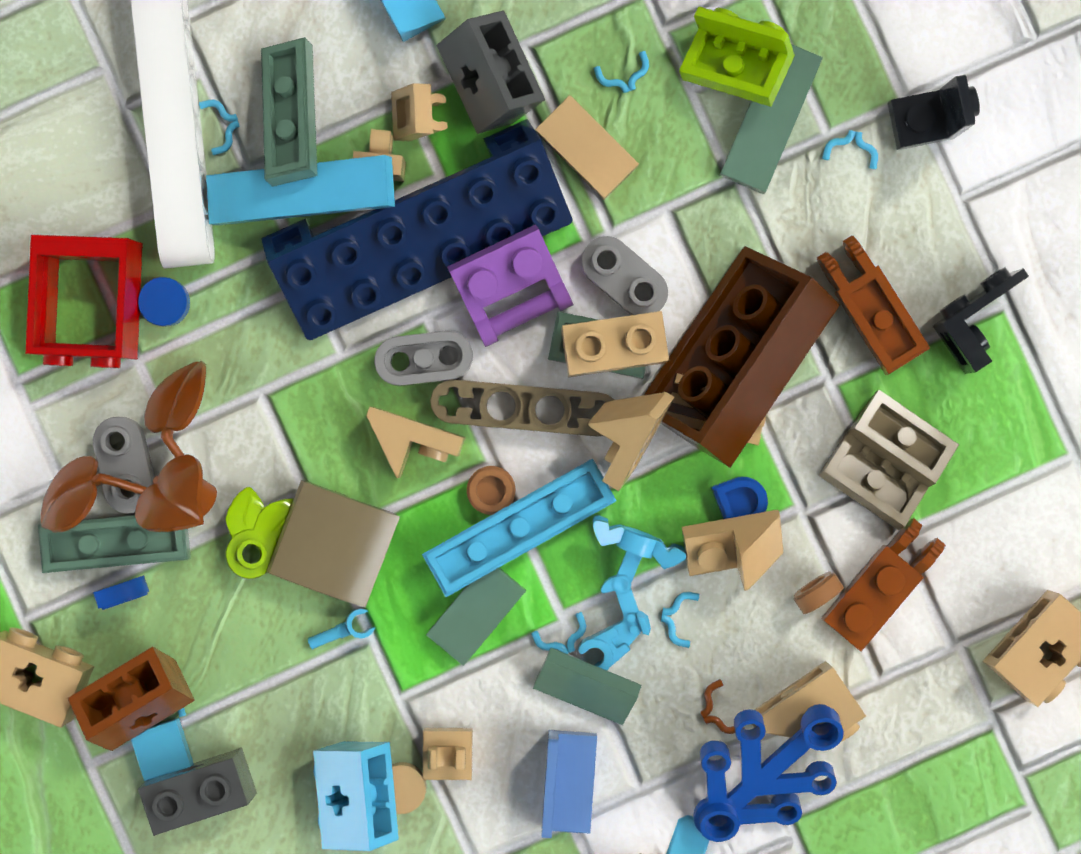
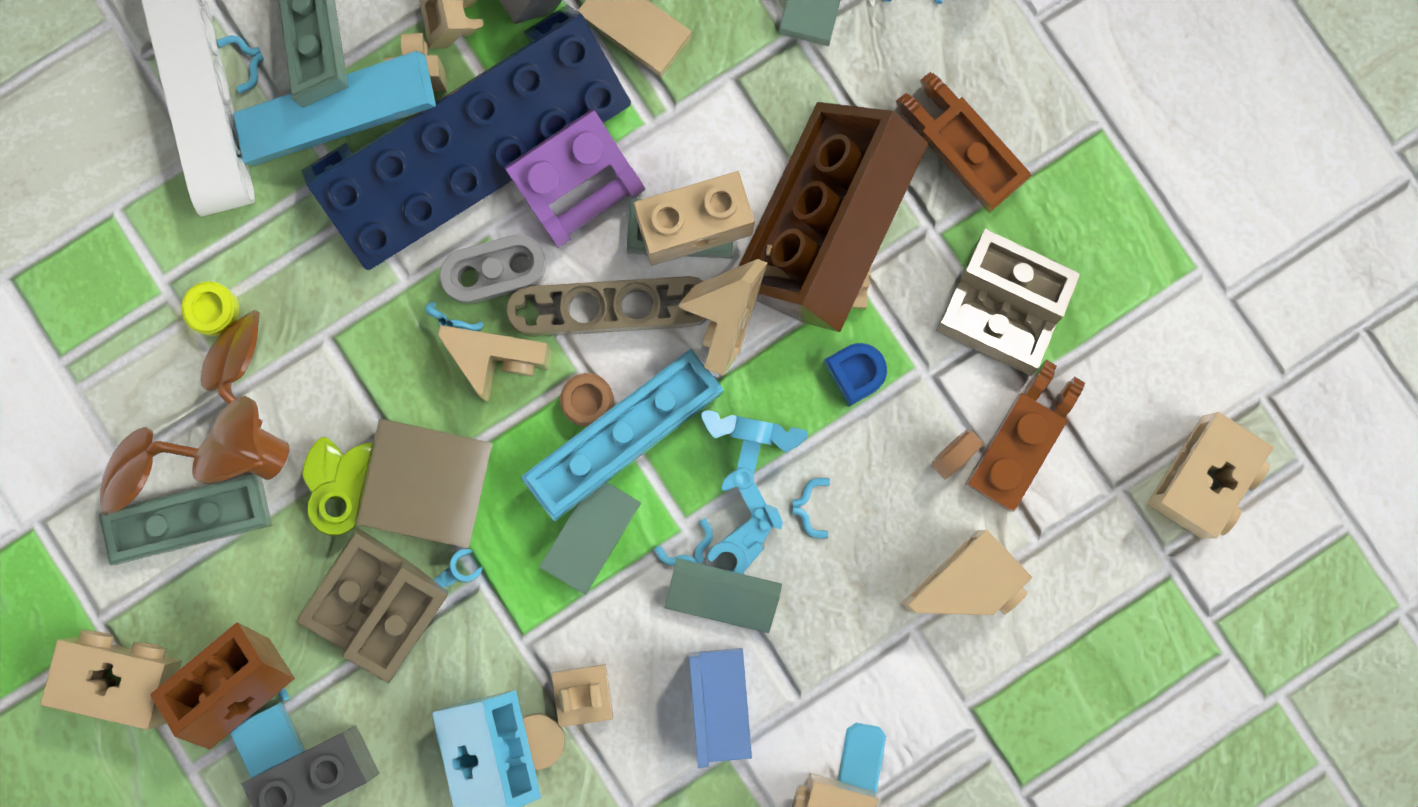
camera: 15 degrees left, 5 degrees down
red window [25,235,143,368] -> none
light grey plate [93,417,154,513] -> none
blue tile [93,575,149,610] -> none
blue tile [138,277,190,327] -> none
light grey plate [582,236,668,315] -> none
tan slope [682,510,783,591] -> none
blue plant [693,704,844,842] -> none
dark orange piece [700,679,745,734] -> none
black bracket [933,267,1029,374] -> none
none -> neon yellow tile [181,281,240,336]
none -> dark tan slope [297,528,448,683]
none -> medium azure piece [425,301,484,331]

